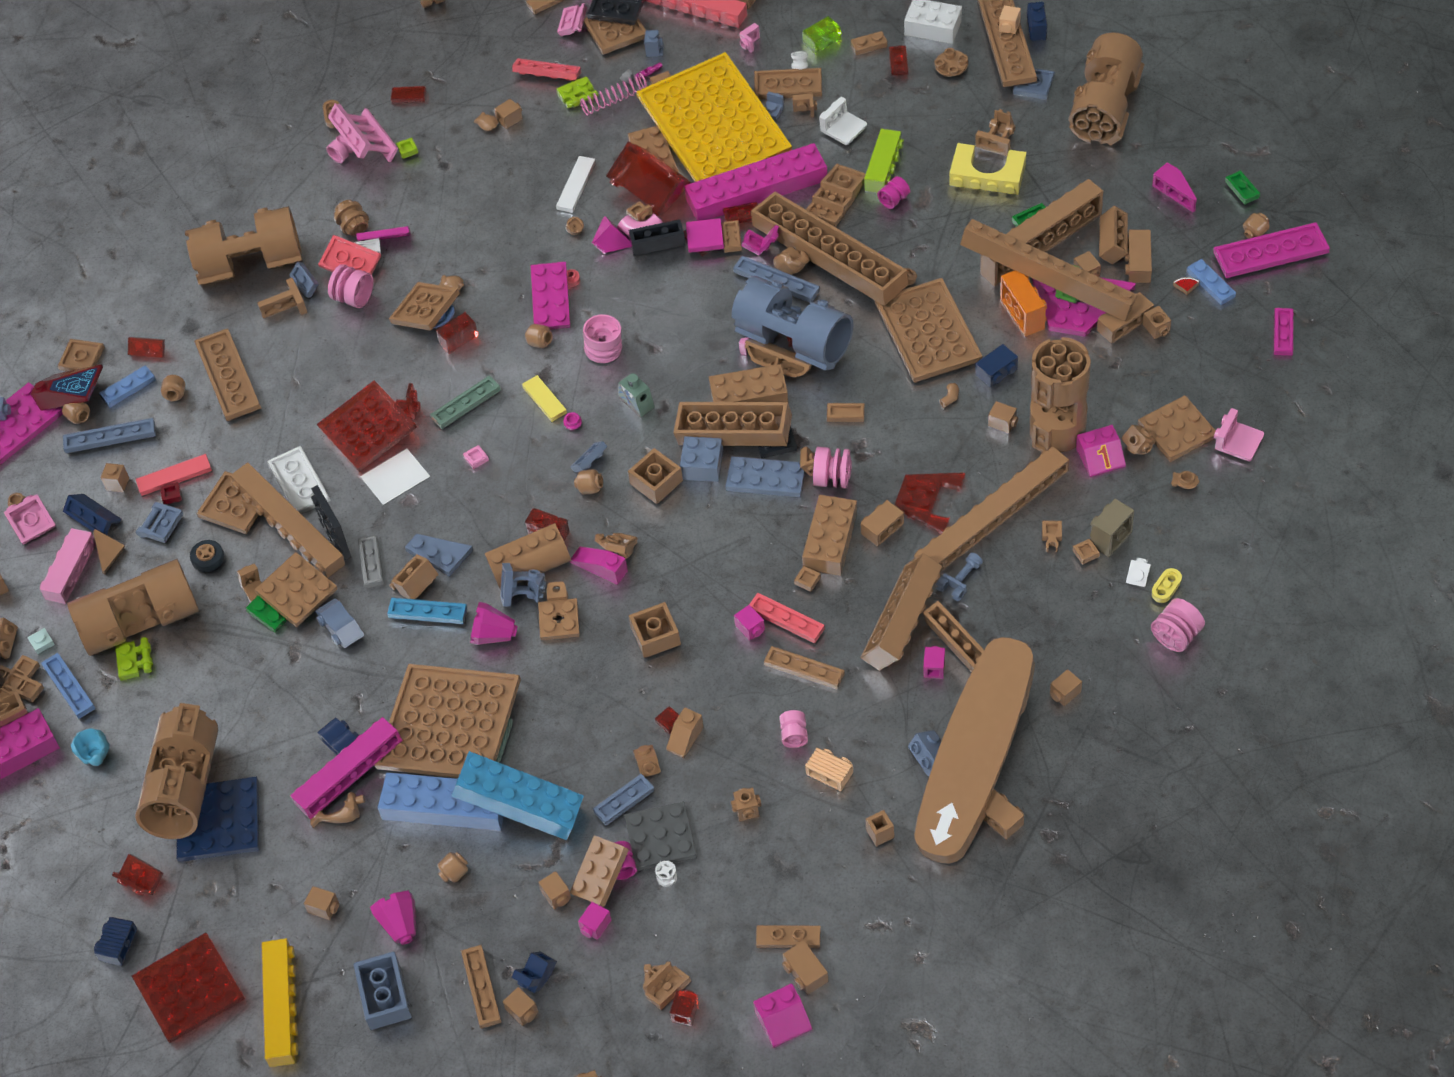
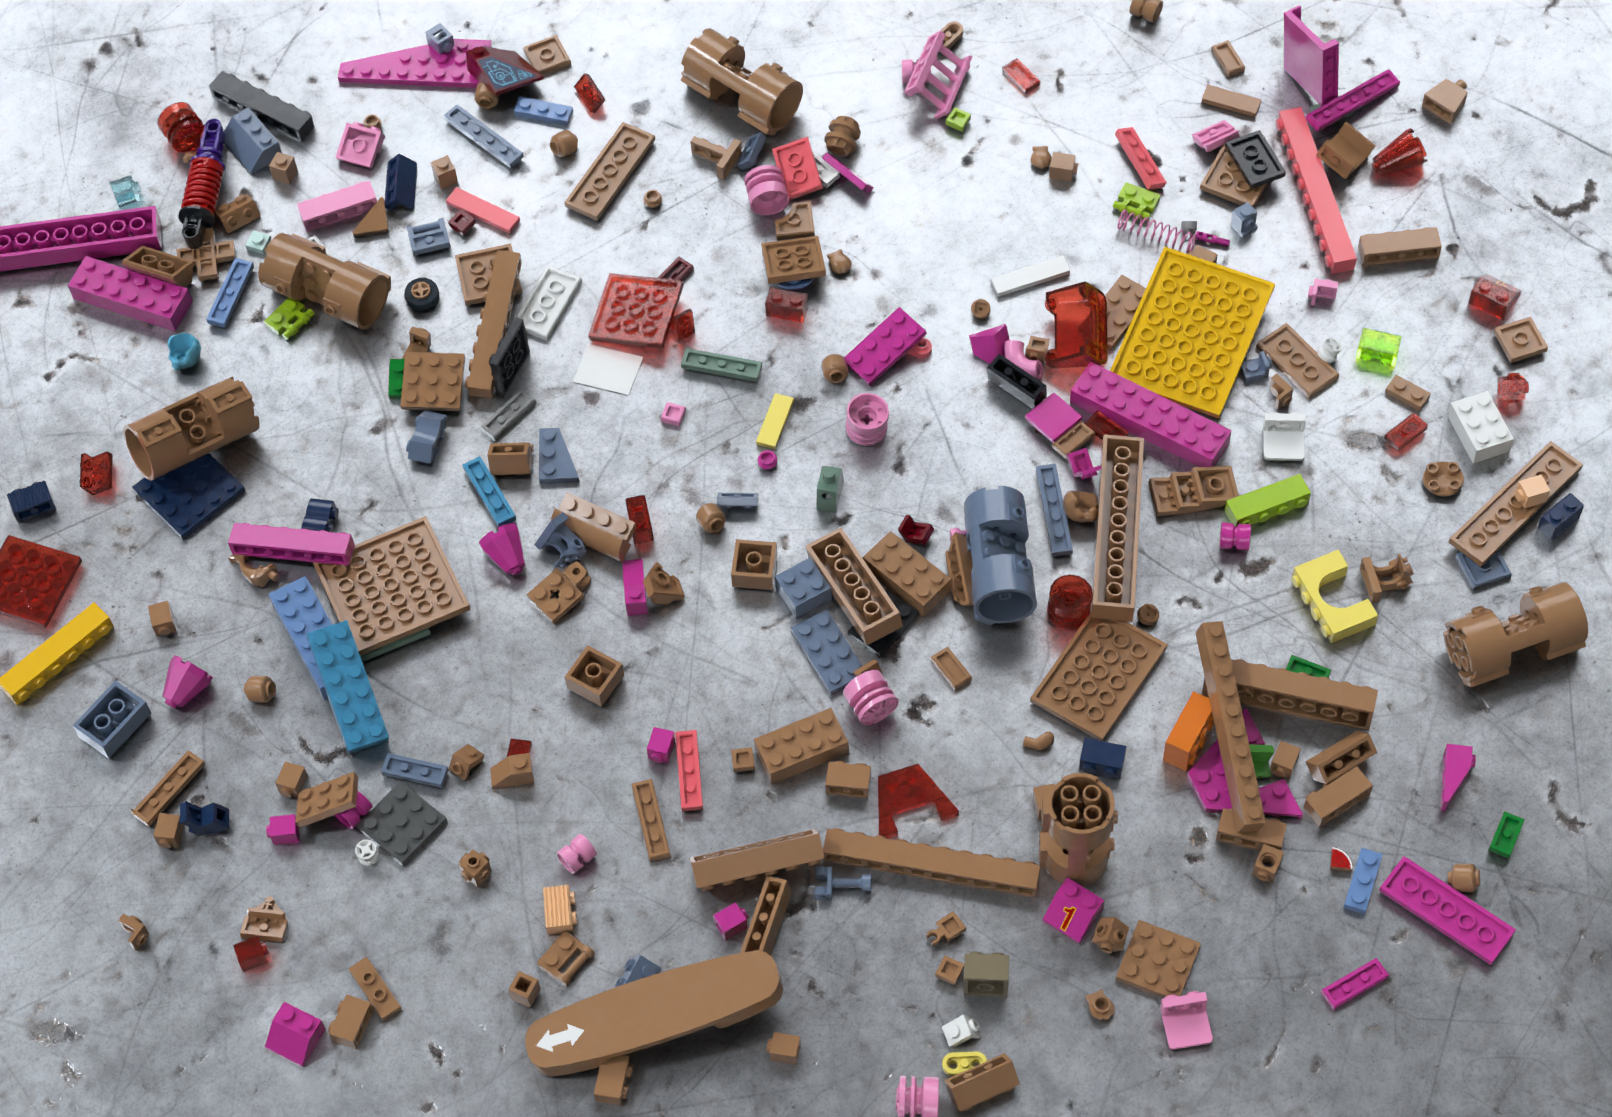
camera: 50 degrees right, 5 degrees up
none -> medium nougat plate [537,931,595,986]
none -> medium nougat plate [643,189,662,208]
none -> dark red tile [654,256,694,294]
none -> medium nougat tile [775,201,815,240]
none -> dark red bracket [898,515,934,545]
none -> medium nougat brick [944,1053,1020,1112]
none -> clear red wheel [1047,574,1093,630]

